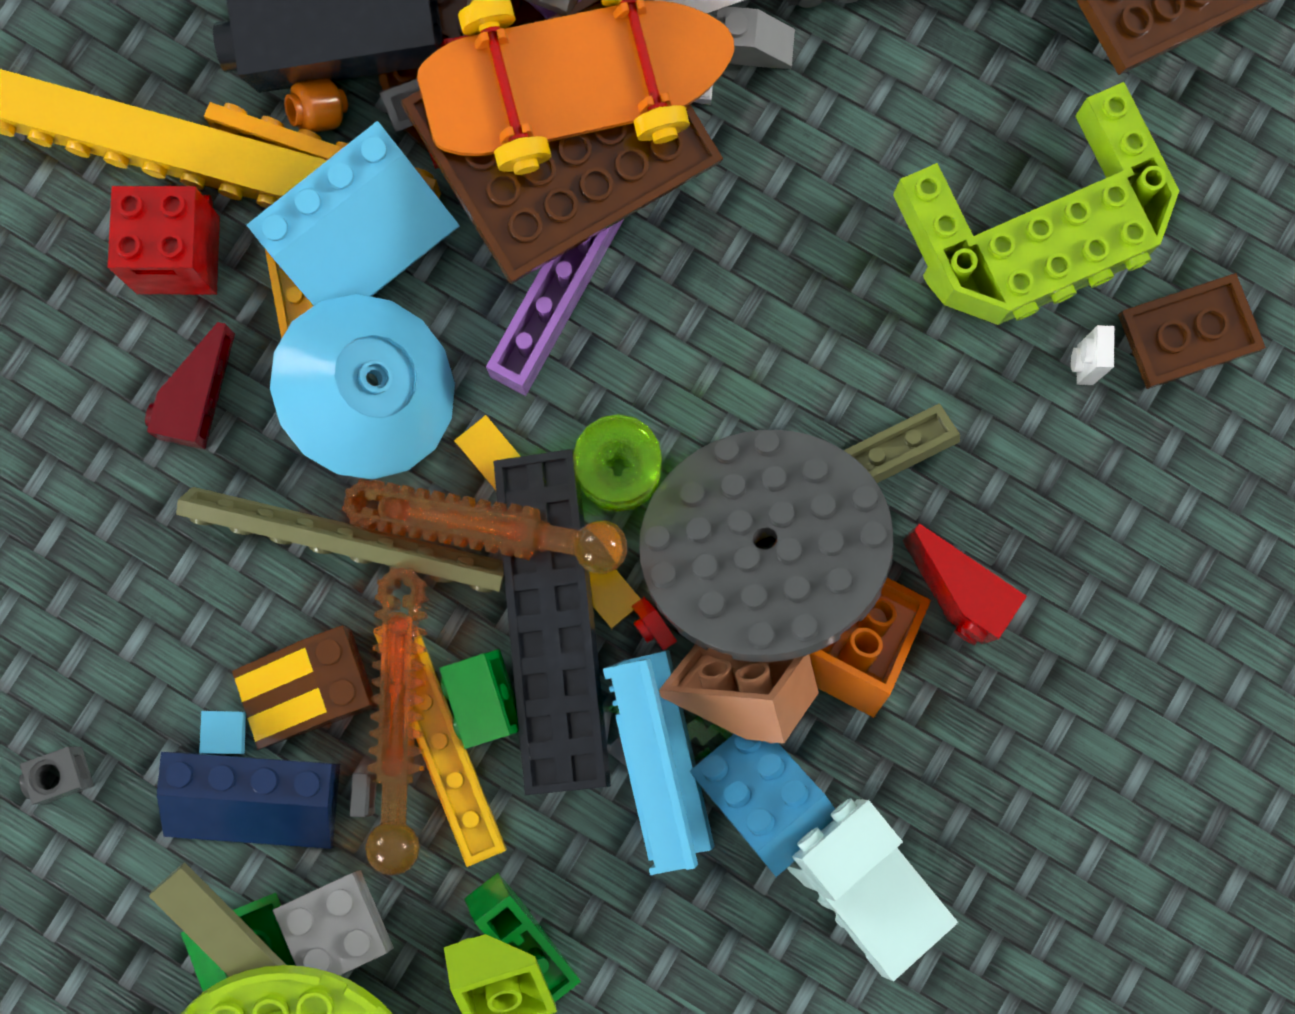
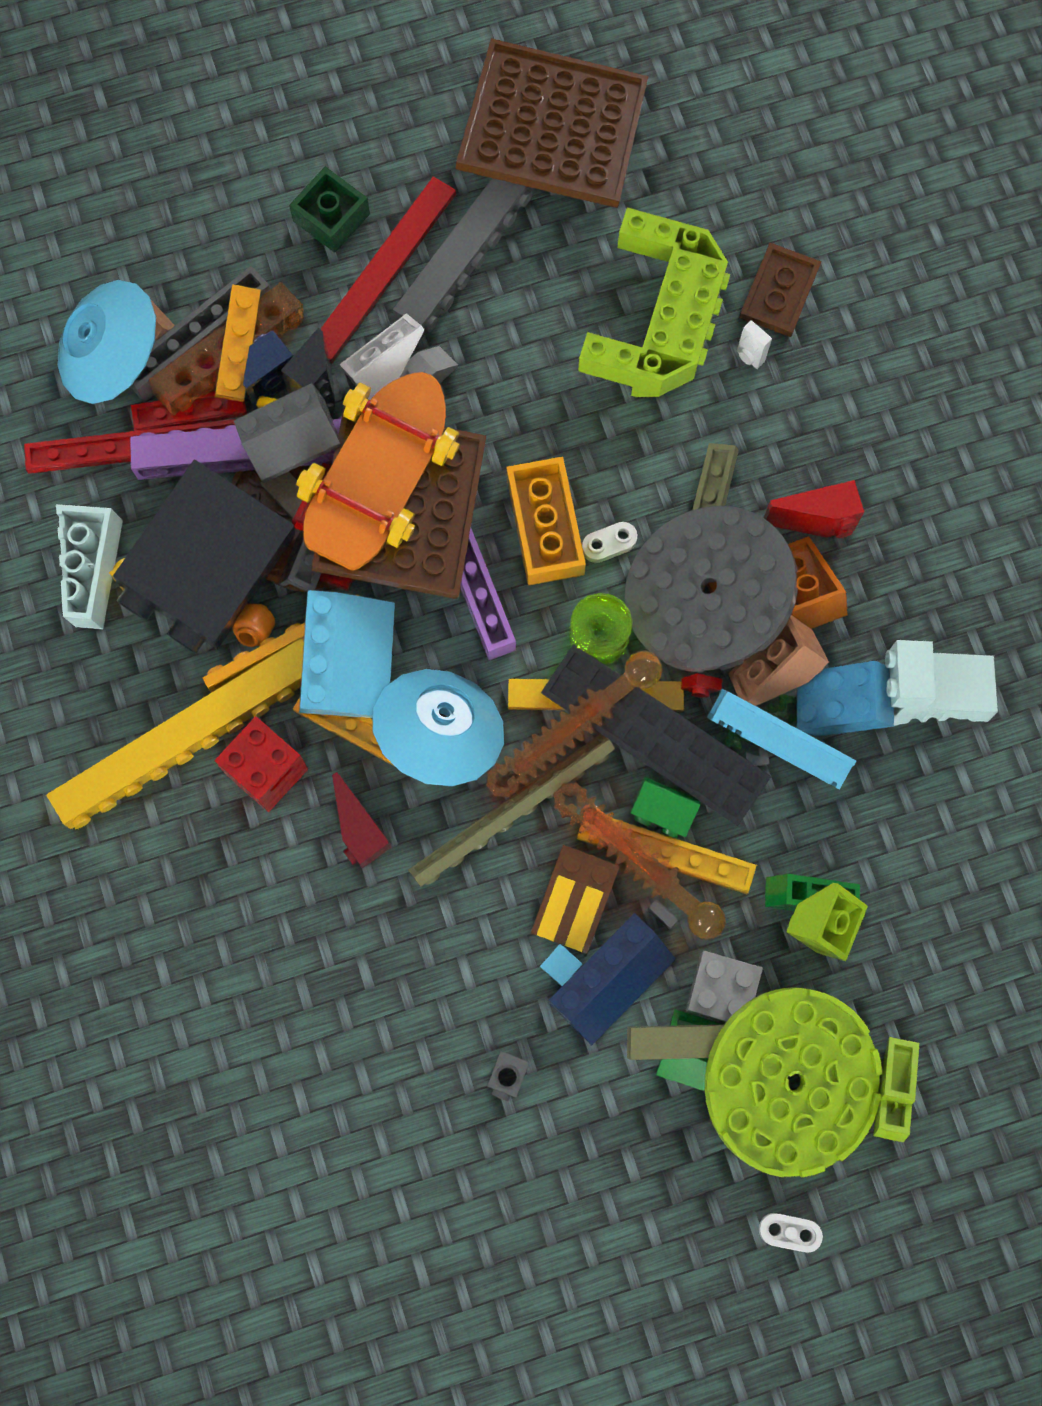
camera: 50 degrees left, 5 degrees down
none -> light orange brick [506,457,586,585]
none -> white plate [582,522,637,563]

